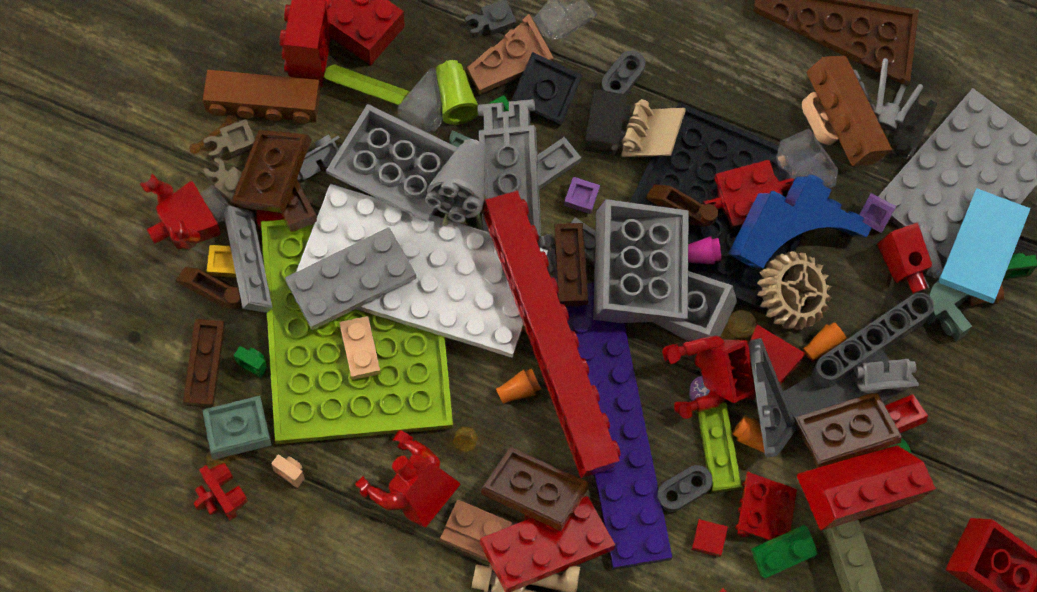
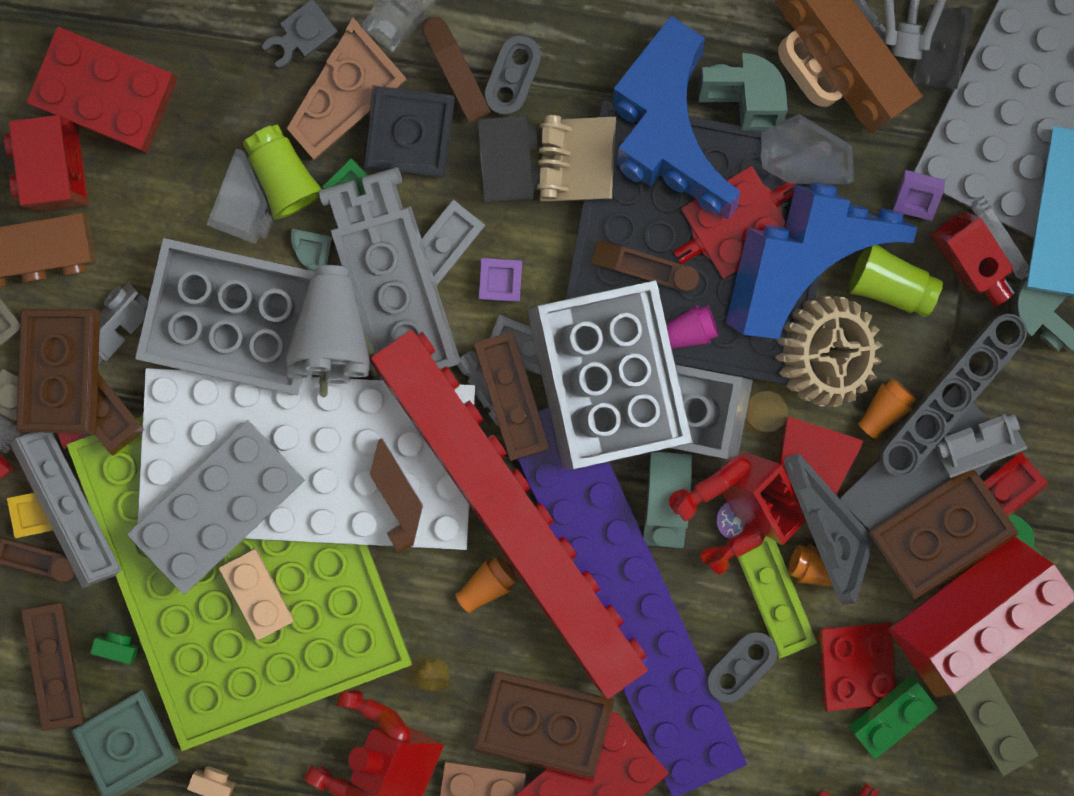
camera: 10 degrees left, 20 degrees up
lime tile [324,64,411,105] -> none
red tile [691,519,728,557] -> none
none -> reddish brown piece [370,438,423,554]
none -> reddish brown piece [422,16,491,123]
none -> blue arch [613,16,740,220]
none -> sand green brick [643,451,692,548]
none -> sand green brick [697,53,788,131]
none -> lime plant [848,245,943,317]

